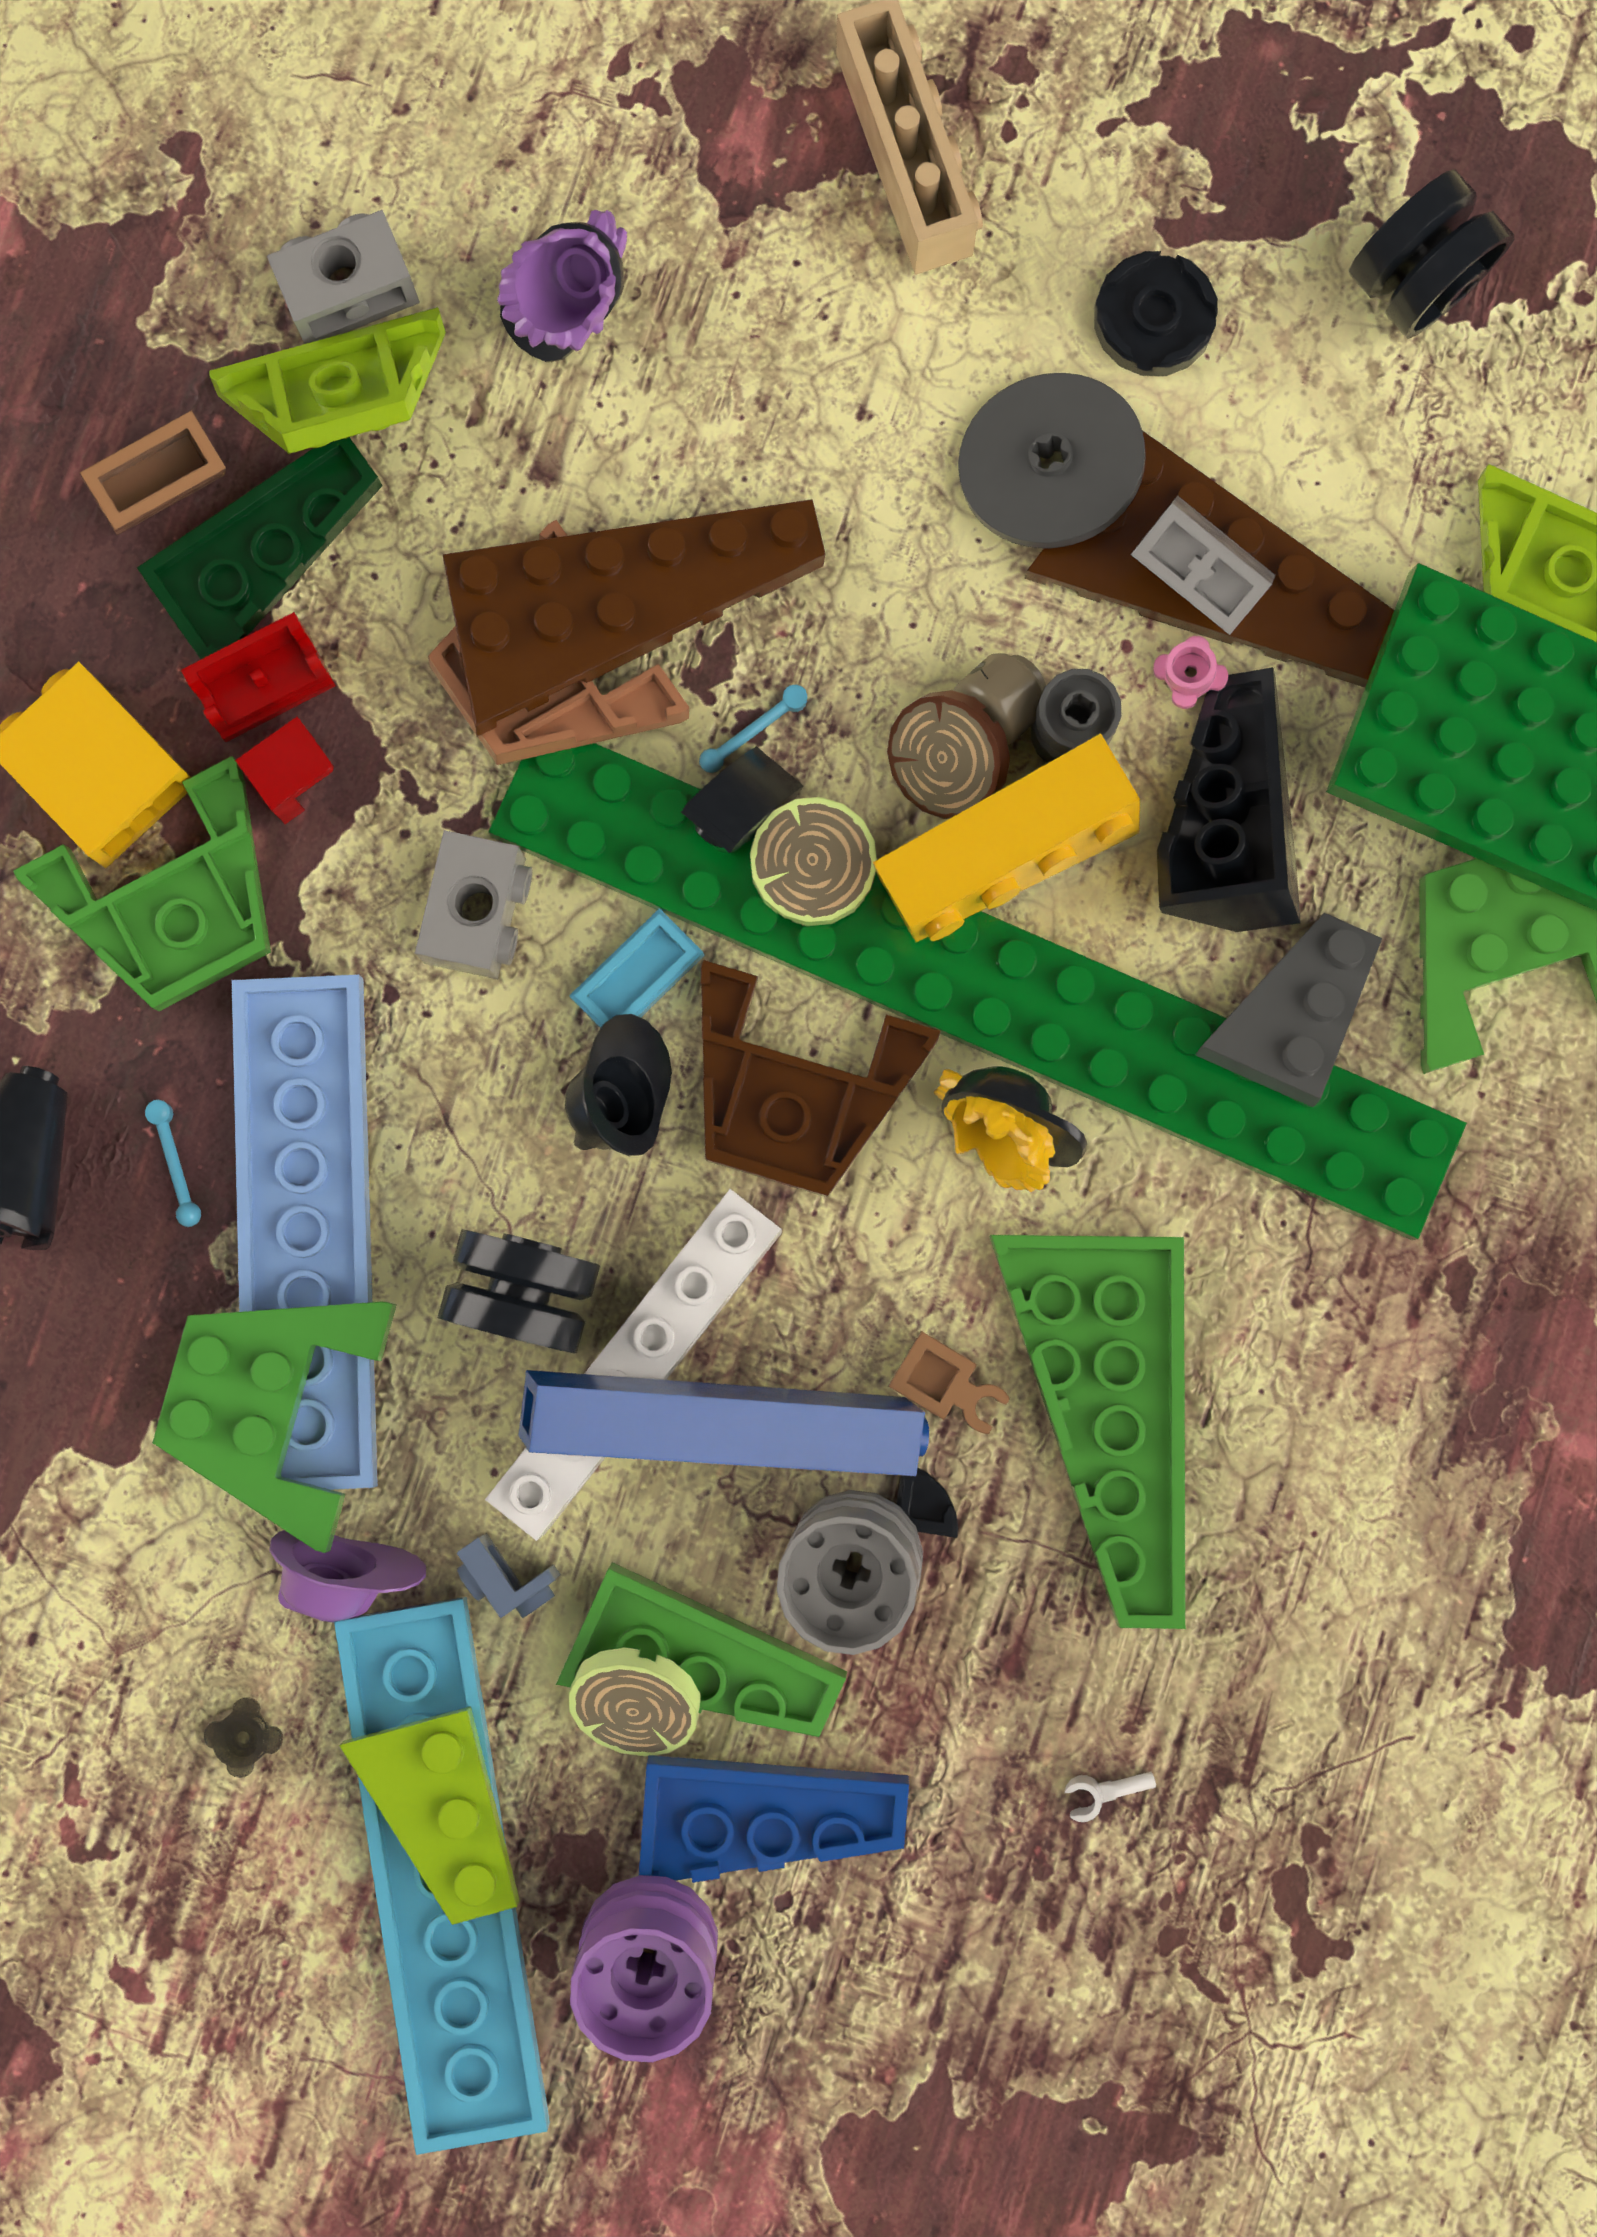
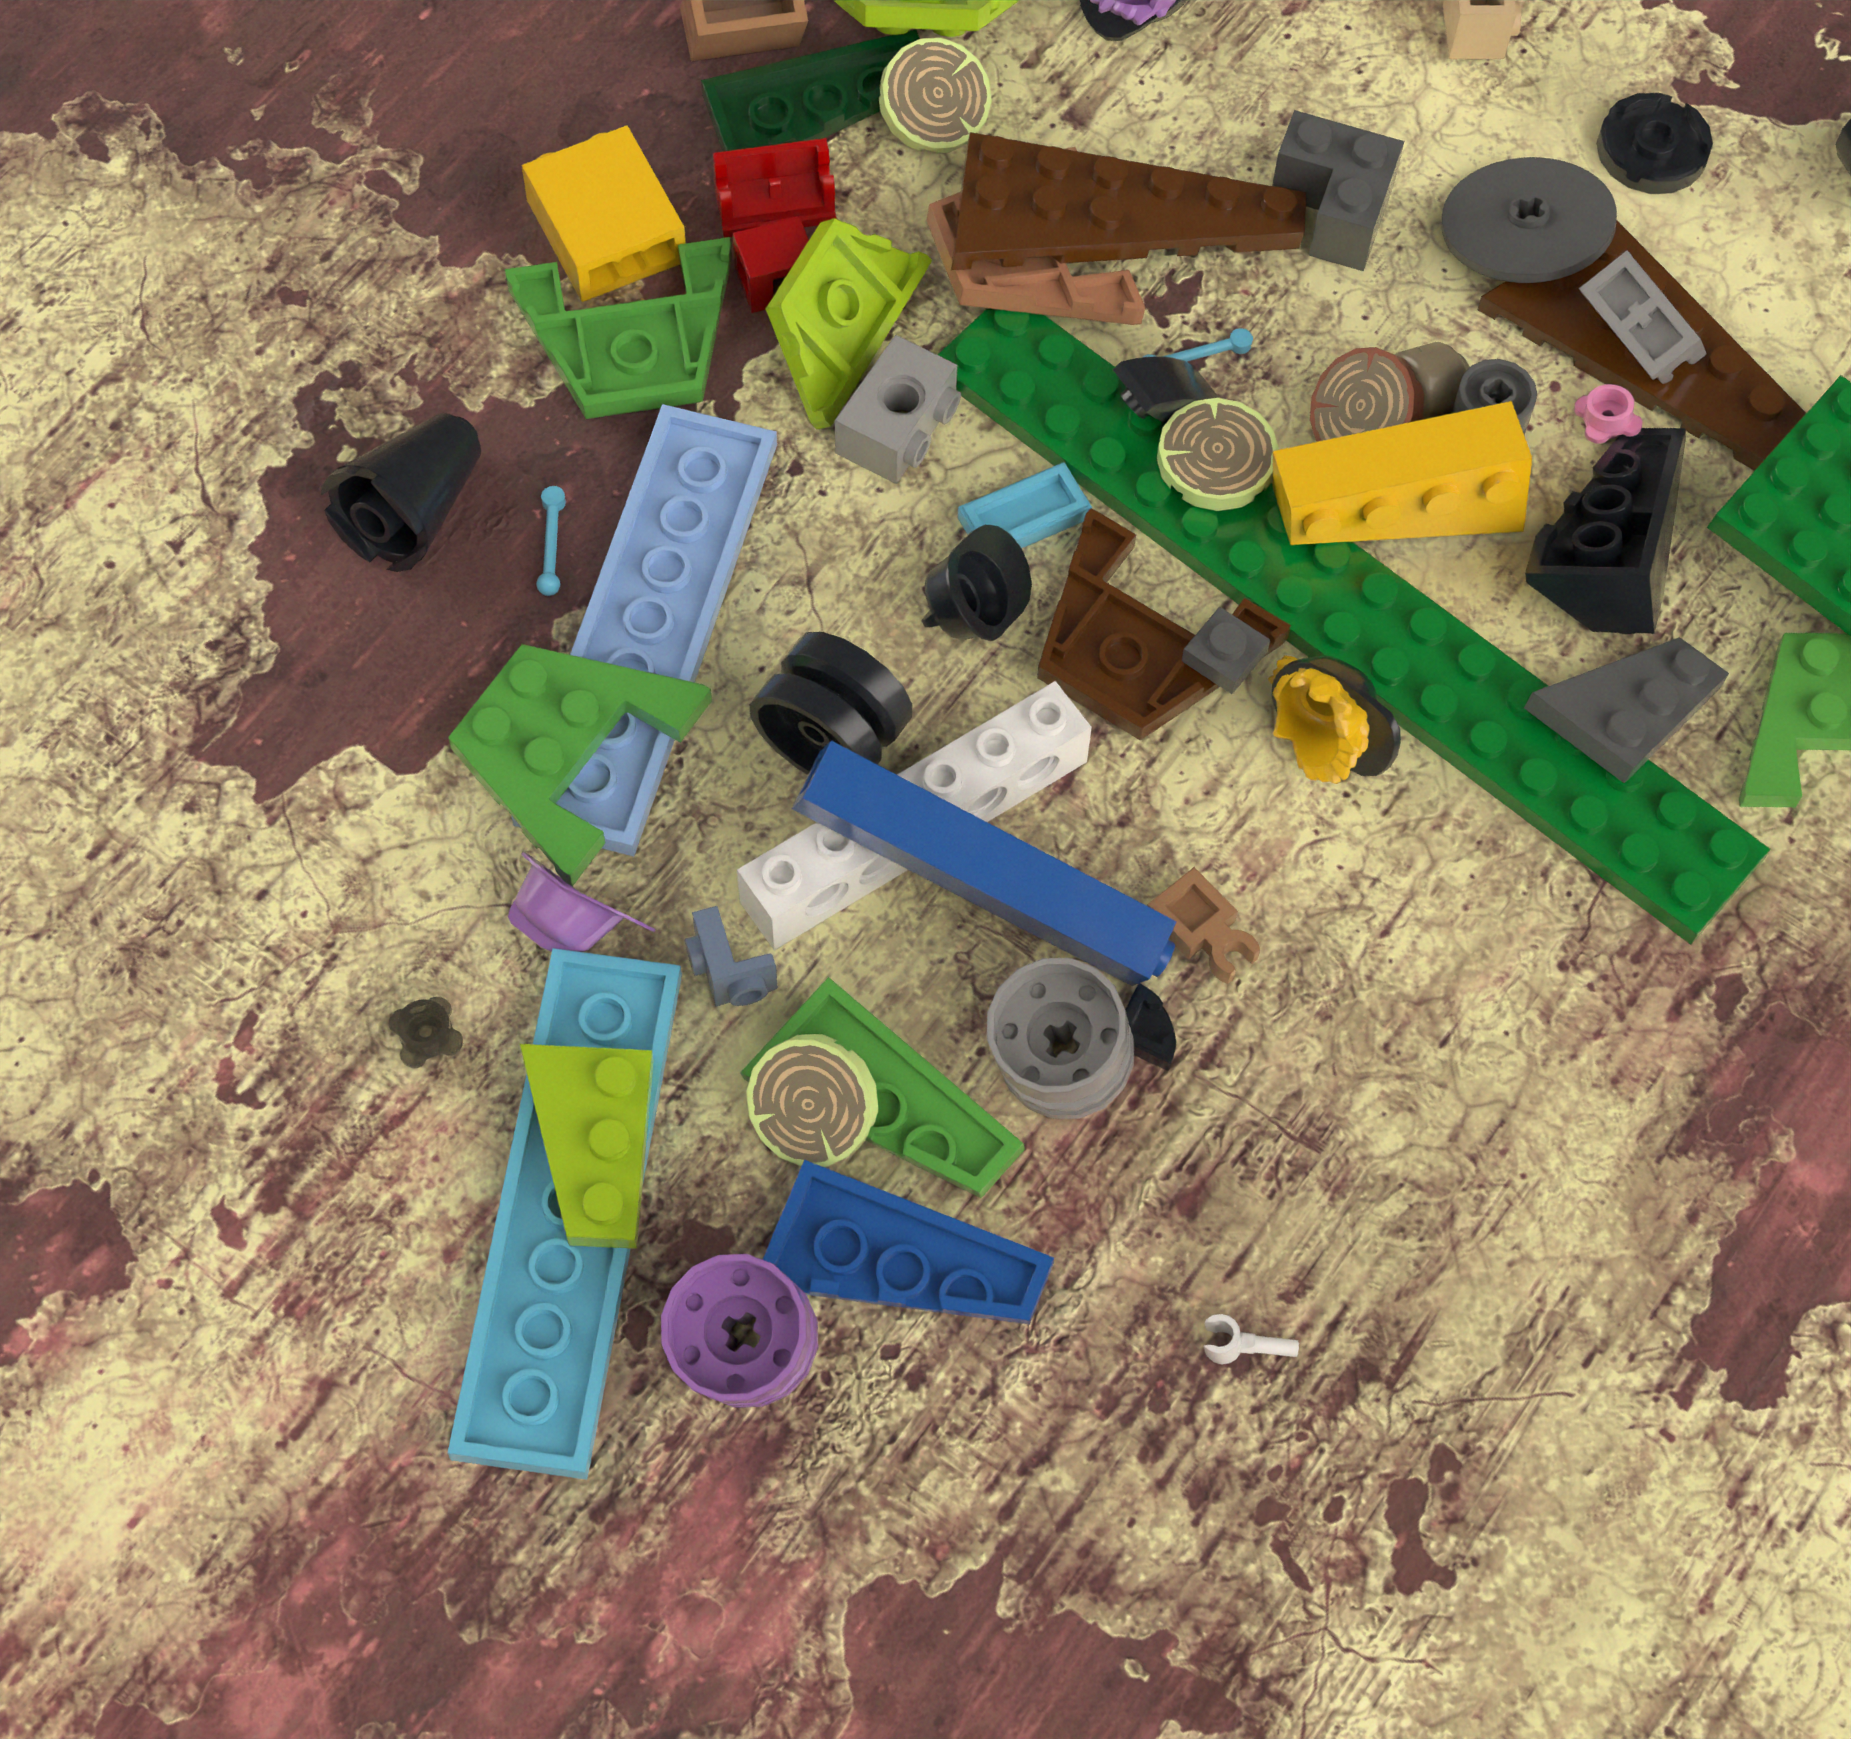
camera: 15 degrees right, 20 degrees down
bright green wing [989,1235,1186,1629] -> none
none -> lime wing [766,219,933,430]
none -> tile [879,38,992,153]
none -> dark grey plate [1182,607,1270,694]
none -> dark grey brick [1272,110,1405,271]

